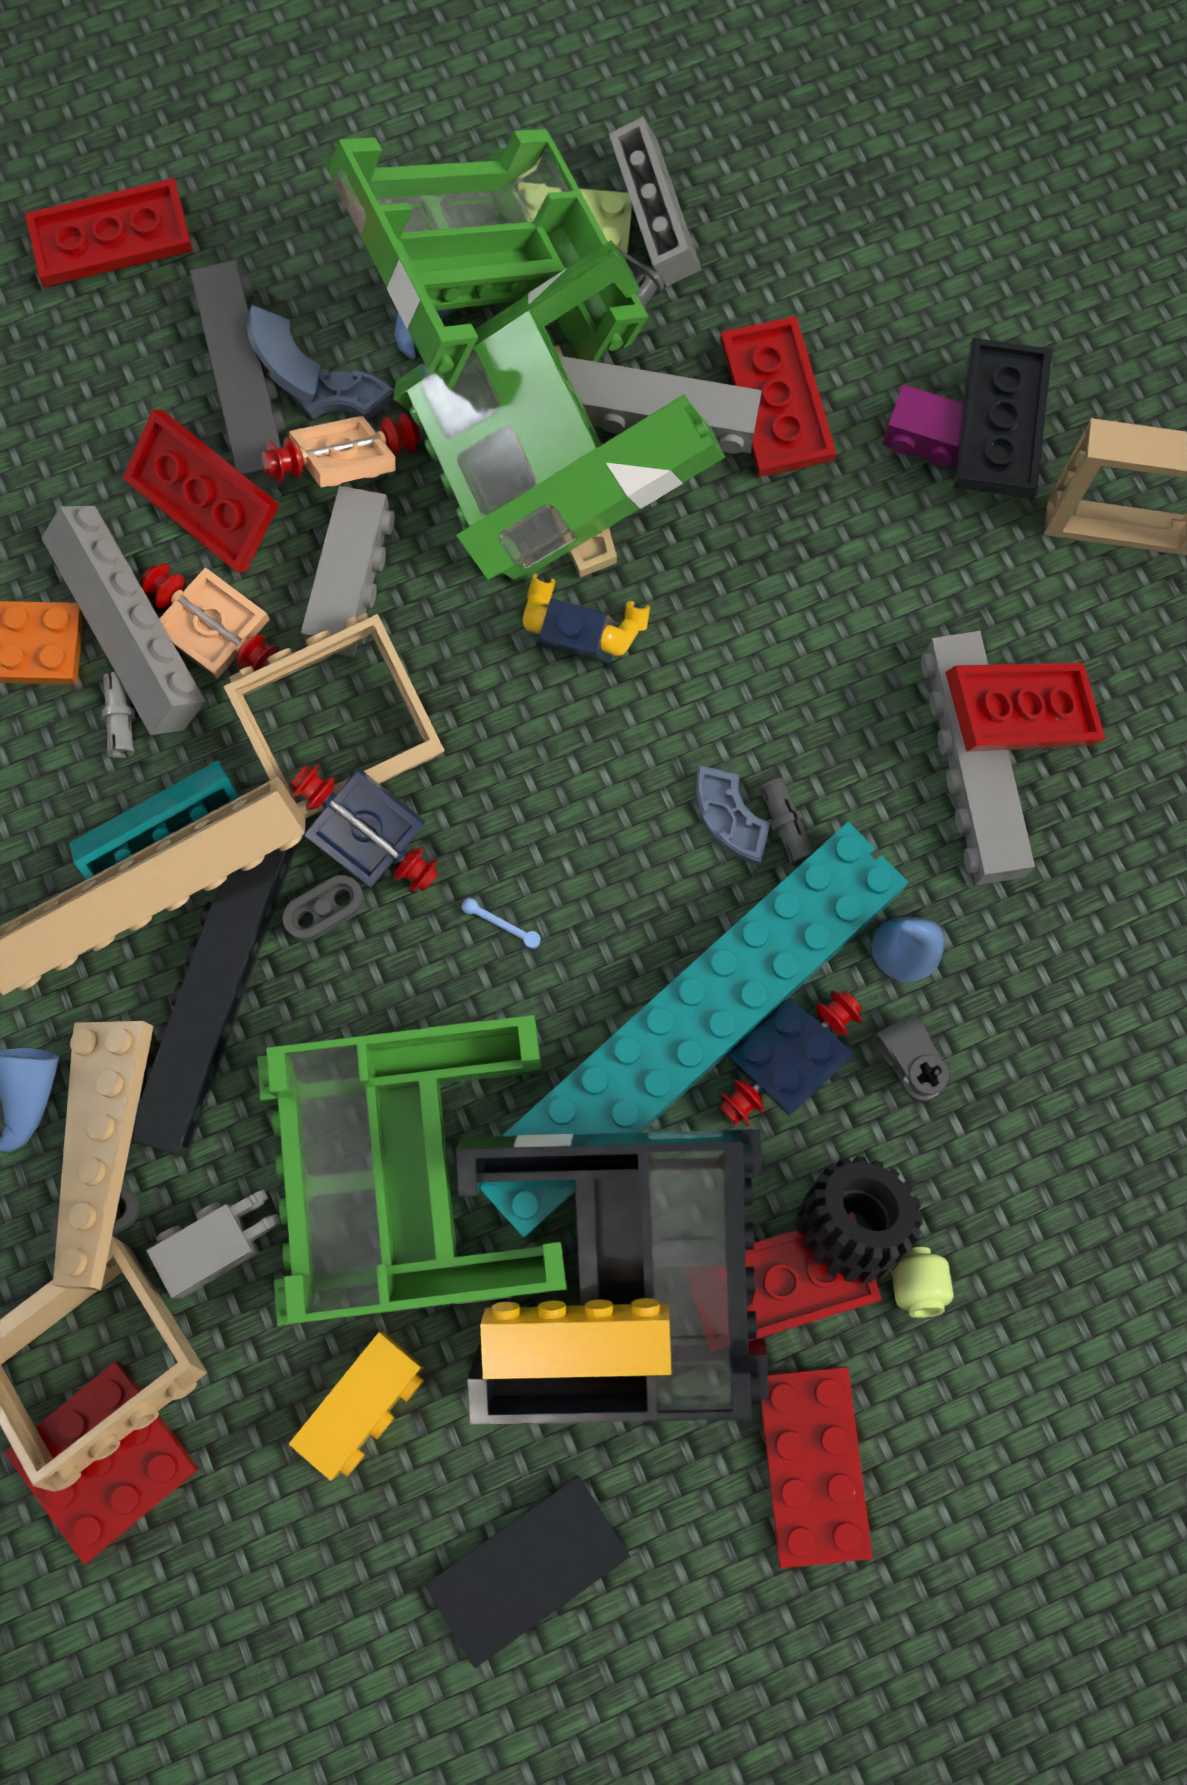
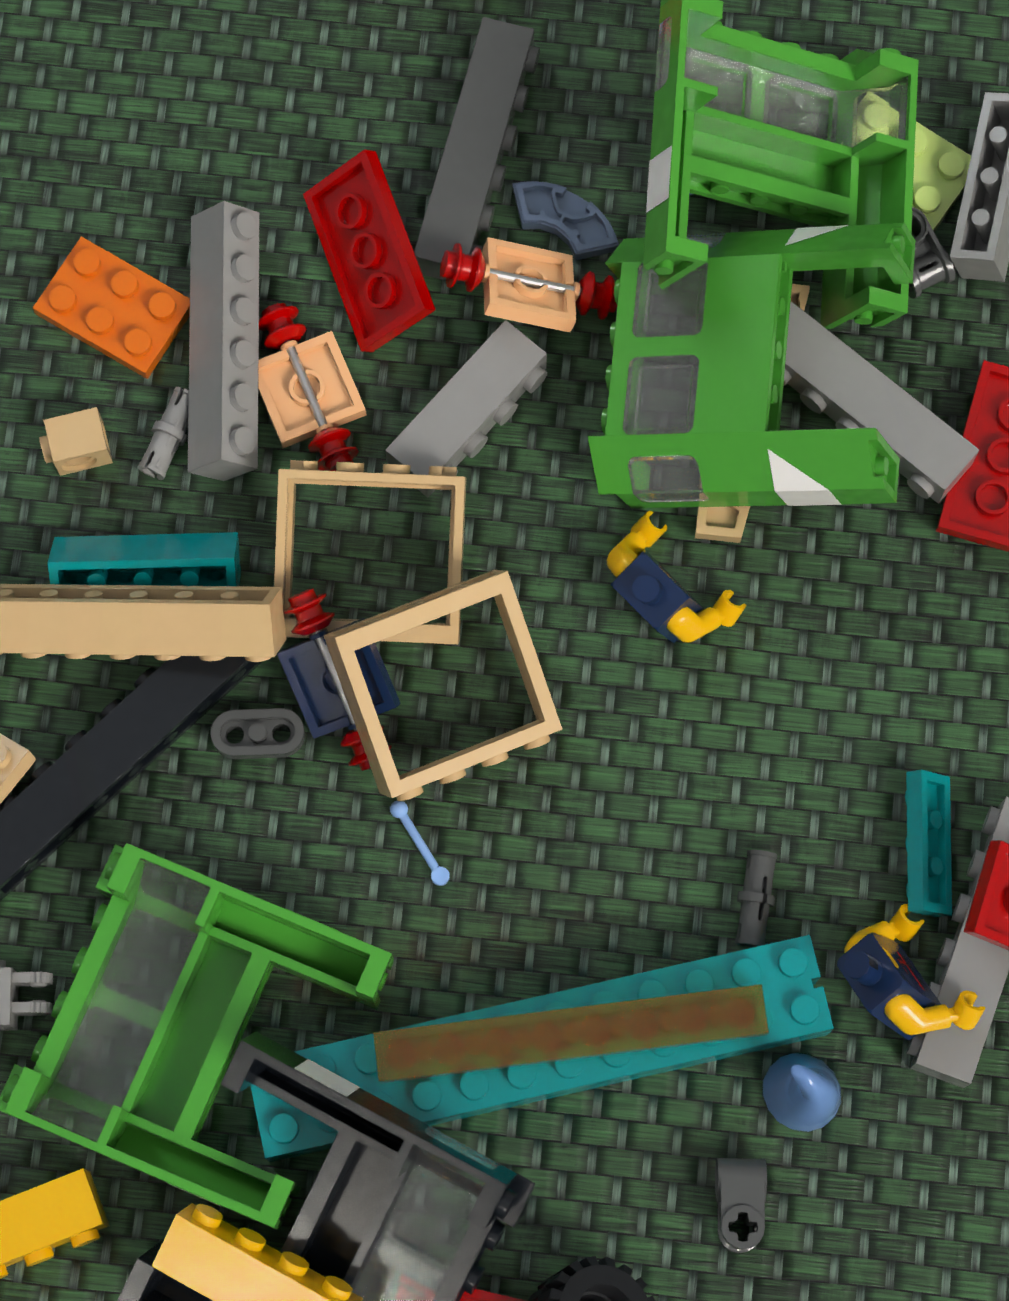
camera: 30 degrees right, 0 degrees up
sand blue tile [247,305,321,404] -> none
sand blue tile [696,765,770,866] -> none
dark blue plate [718,990,862,1127] -> none
none -> tan brick [39,407,113,476]
none -> tan window [323,570,562,801]
none -> clear orange plate [373,984,769,1083]
none -> torso [836,904,986,1041]
none -> teal plate [905,769,952,917]

